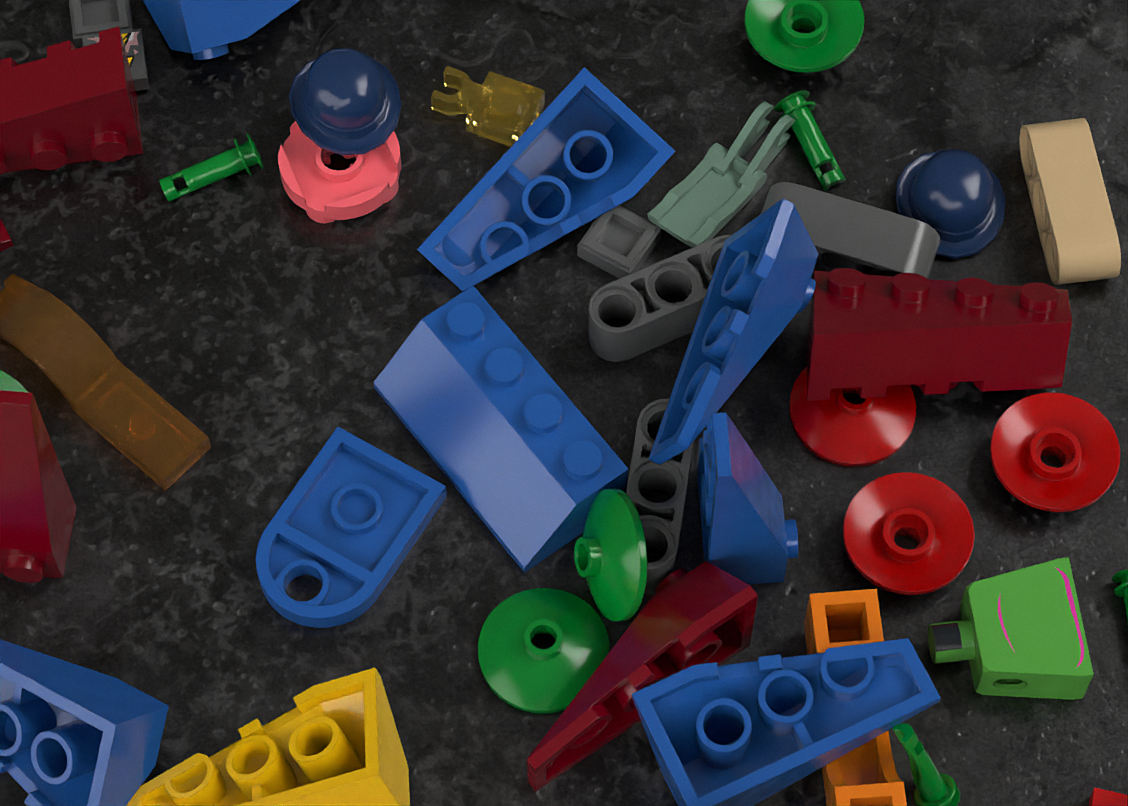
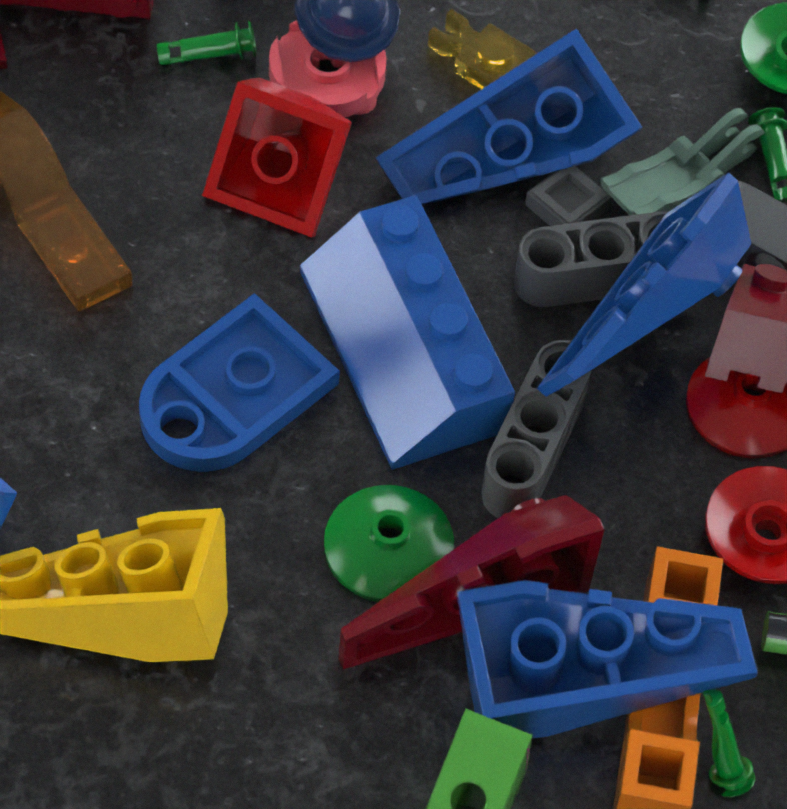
camera: 10 degrees right, 5 degrees down
green dish [574,489,647,621] -> none
blue wedge [696,412,798,584] -> none
none -> red slope [202,77,352,238]

